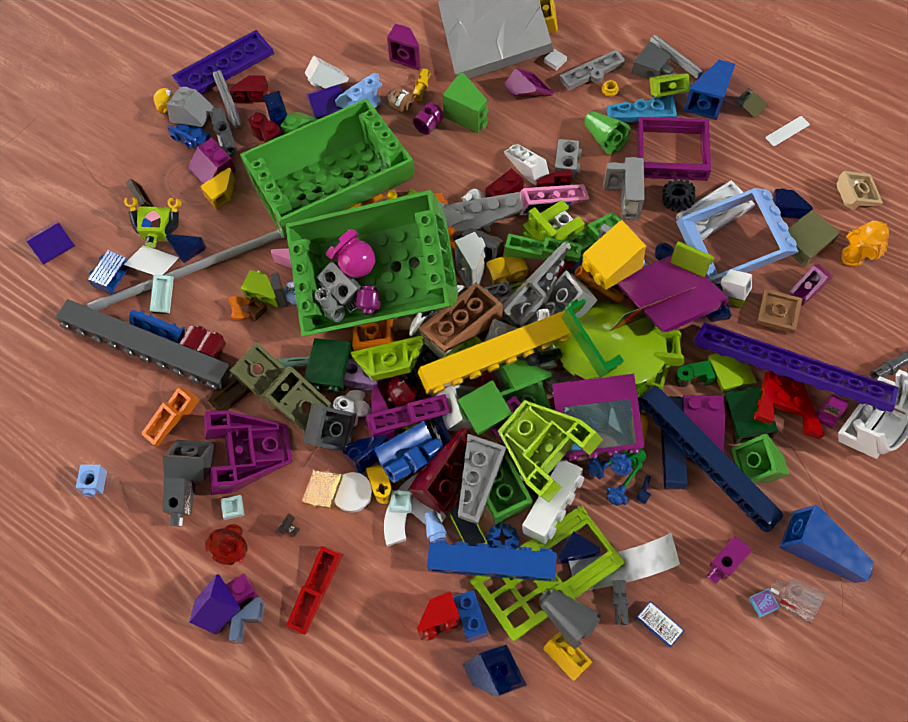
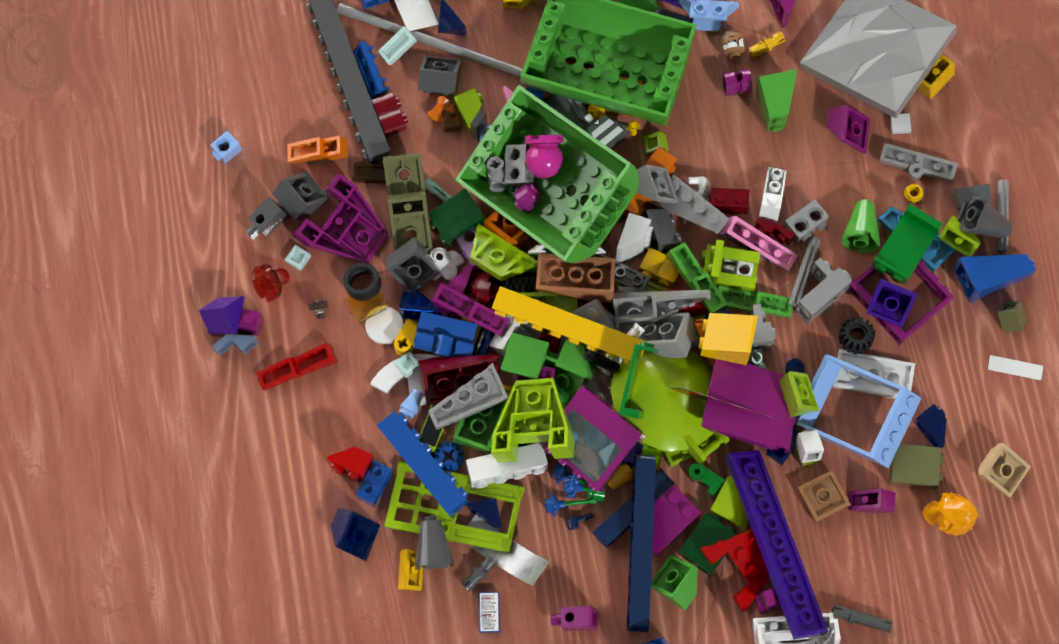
camera: 45 degrees right, 10 degrees up
none -> black tyre [343,263,381,301]
none -> dark grey slope [418,55,461,96]
none -> light grey axle [789,237,821,307]
none -> dark purple slope [866,279,917,327]
none -> green panel [872,204,943,285]
none -> dark grey cone [958,196,1012,239]

